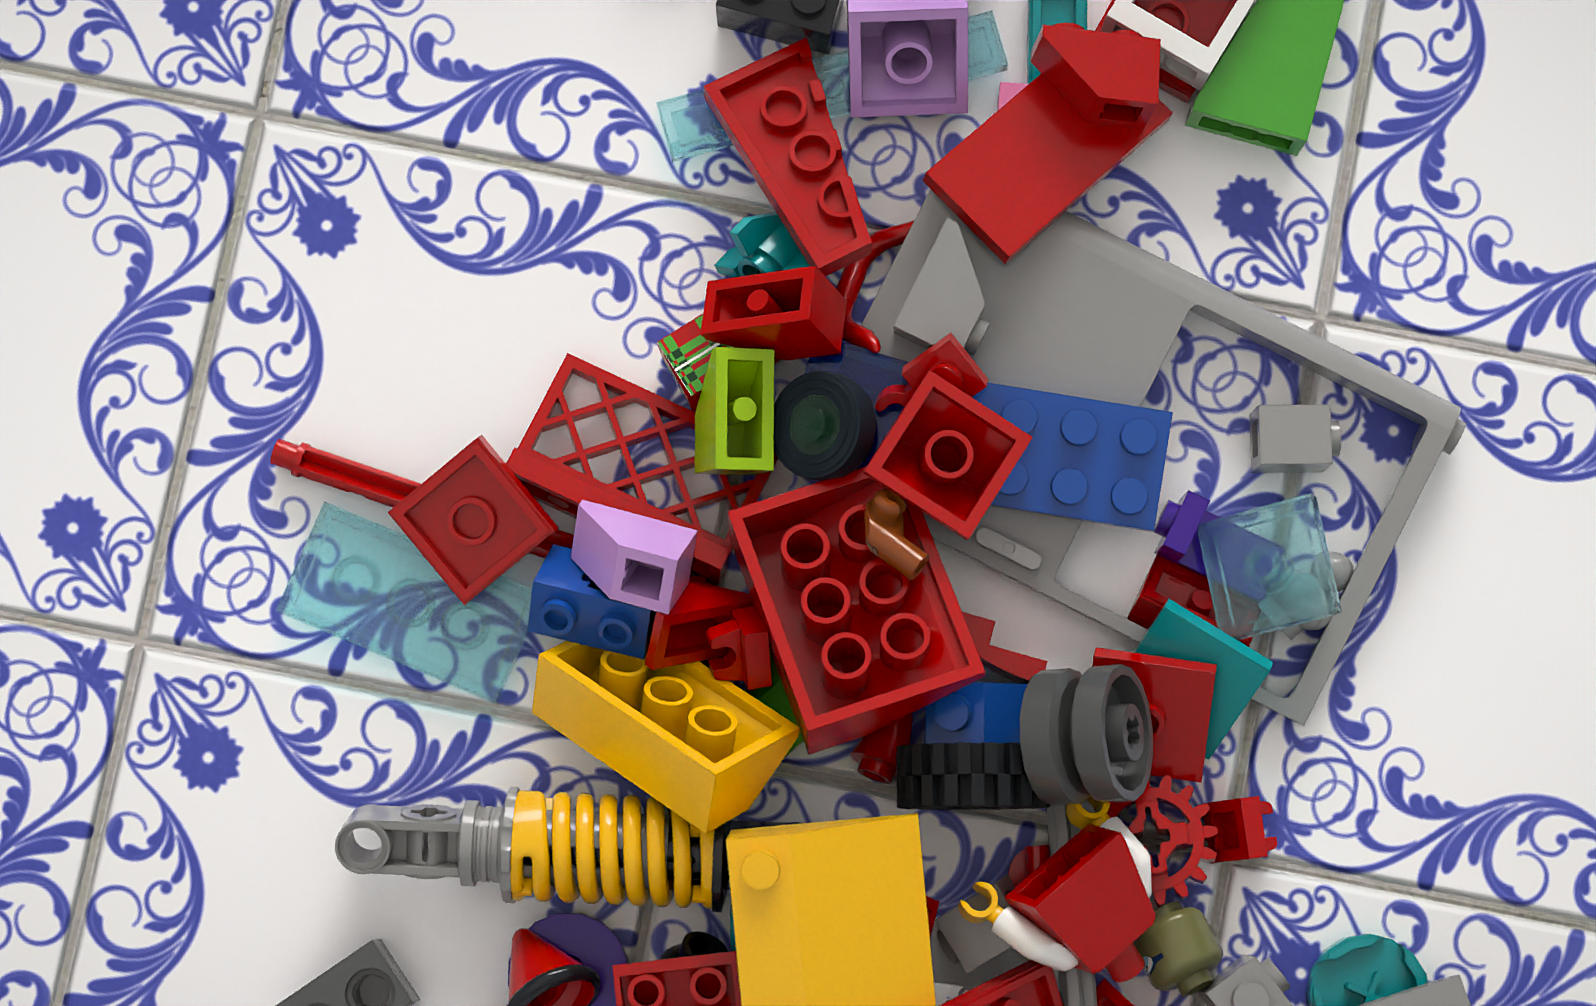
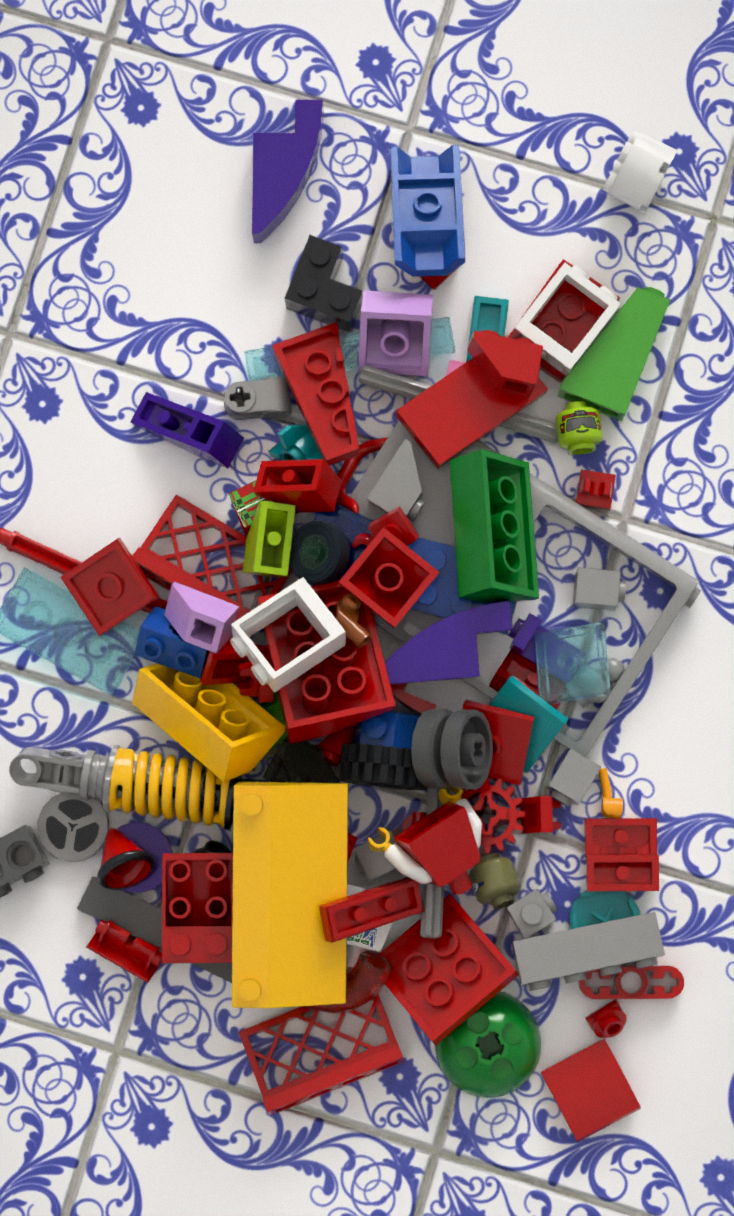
camera: 10 degrees right, 0 degrees up
none -> light grey tile [37,793,109,862]
none -> dark purple slope [130,392,244,468]
none -> light grey piece [224,377,292,420]
none -> white window [230,577,346,693]
none -> clear smoke slope [262,736,340,783]
none -> light grey axle [359,365,558,443]
none -> dark purple slope [385,601,512,685]
none -> green slope [450,449,539,603]
none -> light grey brick [547,748,601,807]
none -> lime head [555,401,603,455]
none -> red tile [576,469,616,511]
none -> red slope [584,818,659,891]
none -> light orange hand [599,768,623,818]

